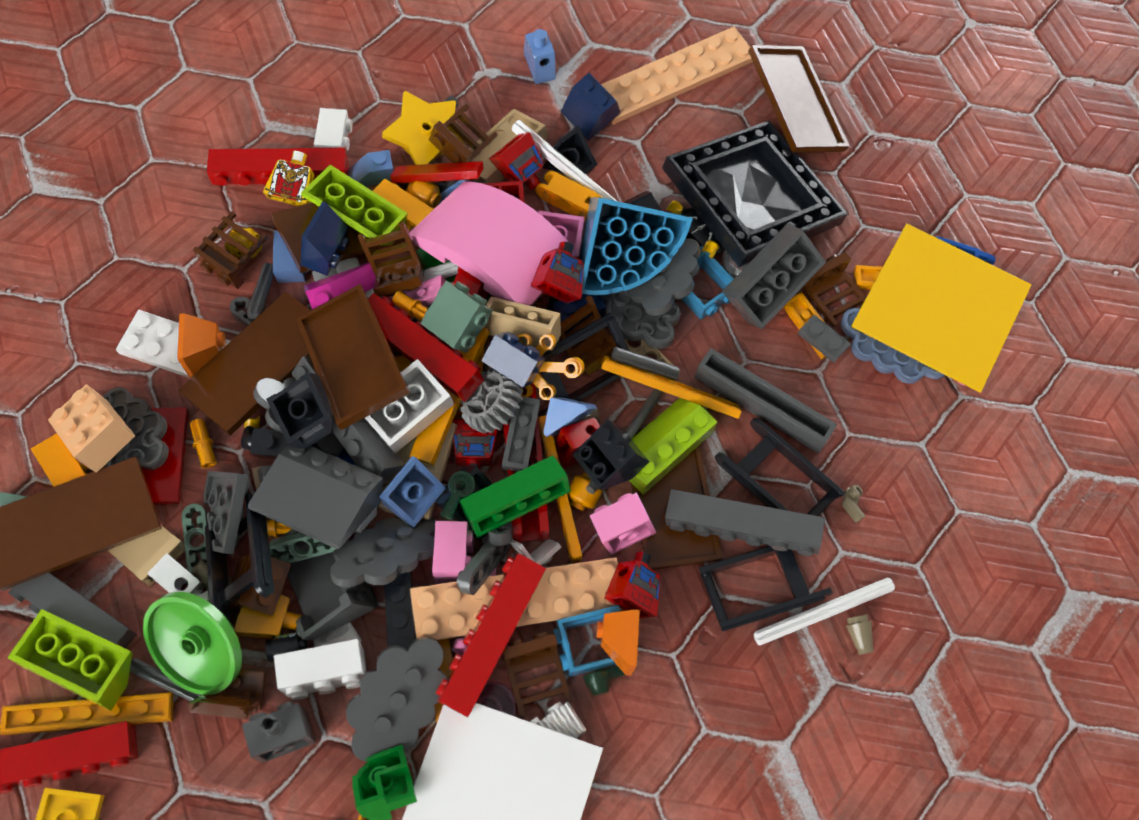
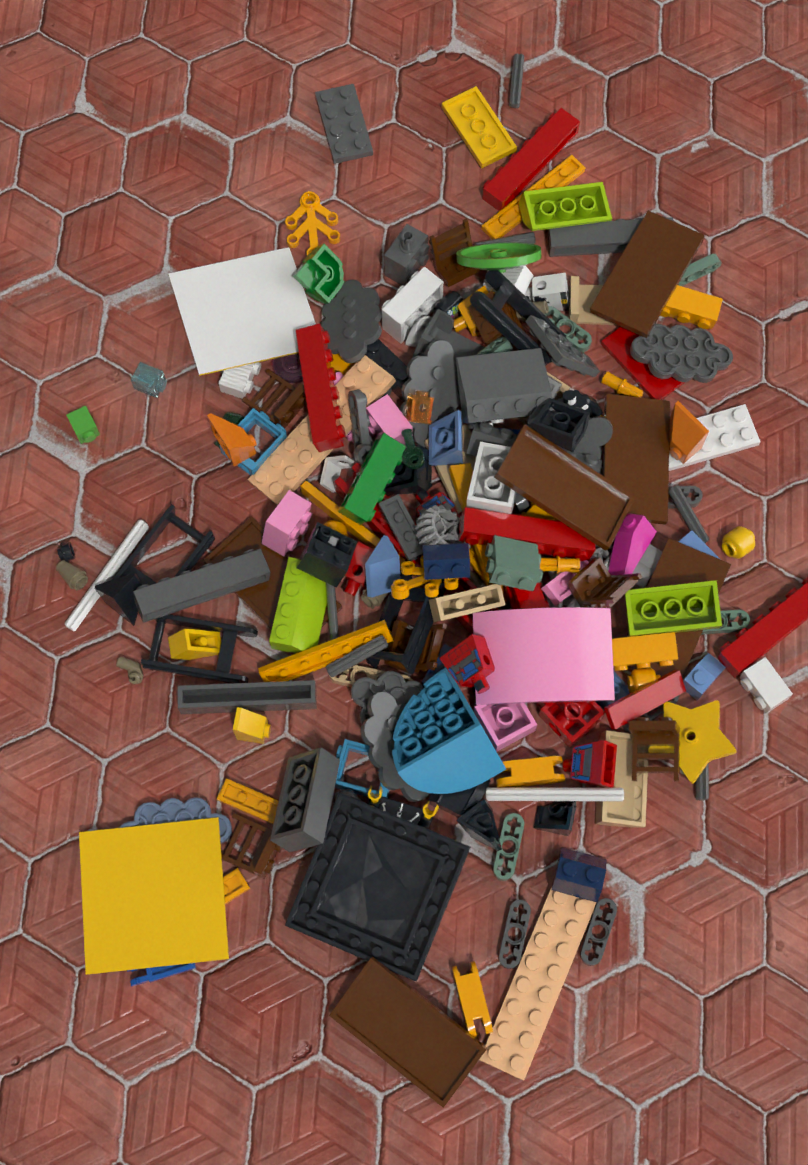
camera: 150 degrees right, 5 degrees up
light nougat brick [48,384,135,473] -> none
reddish brown plate [193,212,268,289] -> none
torso [263,151,314,206] -> none
dark blue slope [301,201,350,276] -> none
medium blue torso [523,29,556,84] -> none
red torso [604,552,661,619] -> none
dark grey plate [798,315,851,363] -> none
none -> black plate [57,542,75,563]
none -> bright green brick [66,406,100,444]
none -> black slope [95,572,144,626]
none -> clear light blue brick [131,362,167,398]
none -> yellow slope [168,629,221,660]
none -> yellow slope [233,707,271,744]
none -> clear orange brick [404,390,434,424]
none -> light orange piece [452,961,493,1037]
none -> black slope [456,800,502,851]
none -> sand green beam [493,813,524,881]
none -> dark grey beam [499,900,531,969]
none -> dark grey beam [580,898,617,966]

